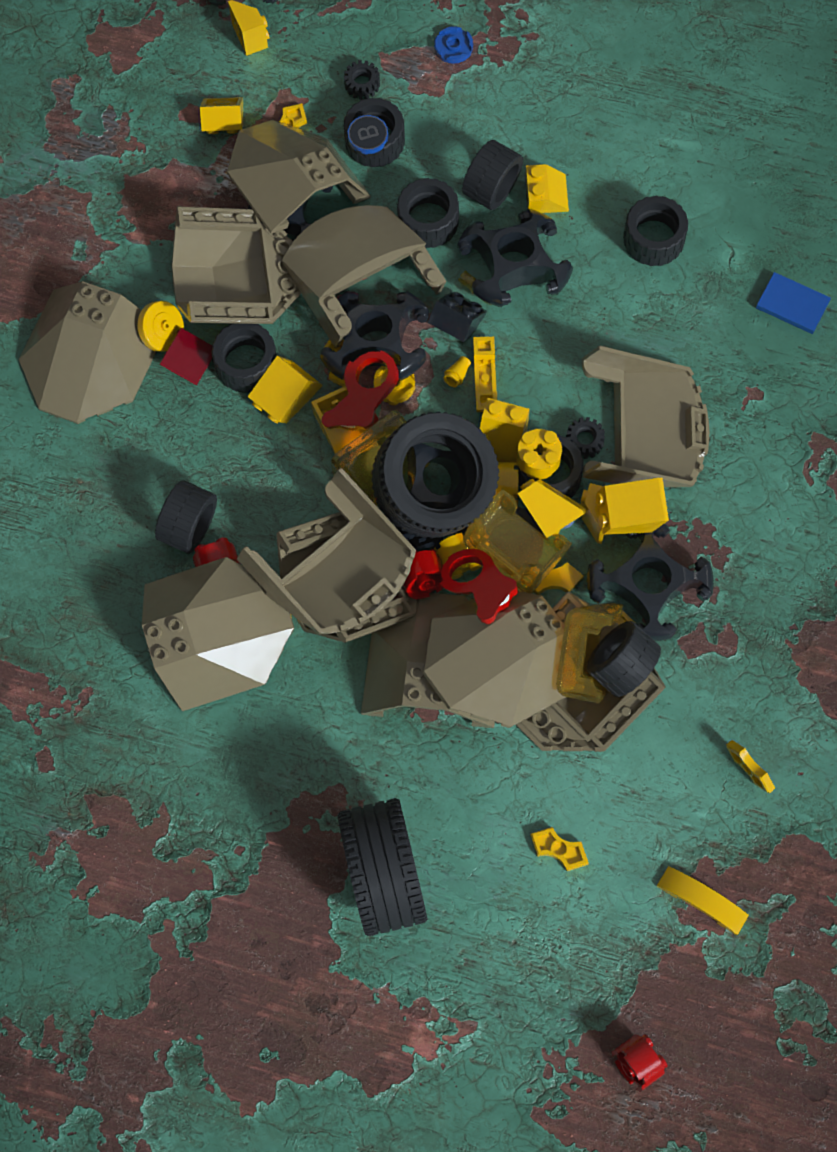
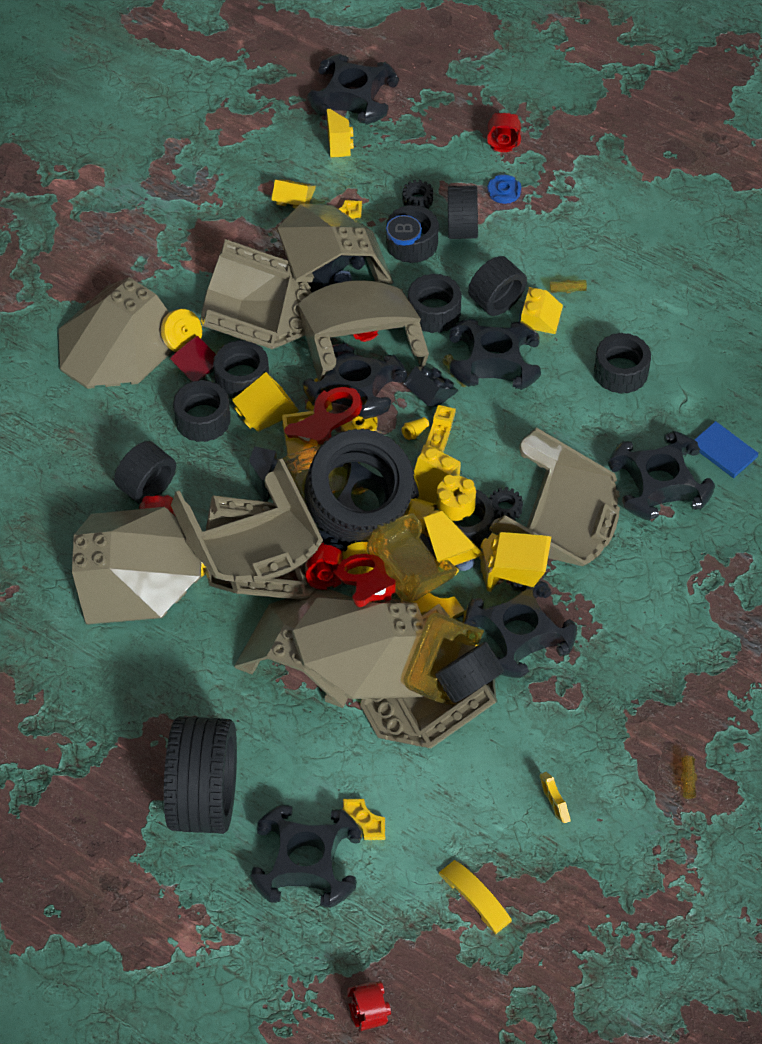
camera: 15 degrees right, 15 degrees down
none -> black tyre [173,380,231,442]
none -> black slope [249,446,278,502]
none -> black piece [249,803,362,908]
none -> sand blue tile [334,271,352,284]
none -> black tyre [448,185,478,239]
none -> clear yellow pin [550,279,587,294]
none -> black piece [608,431,715,521]

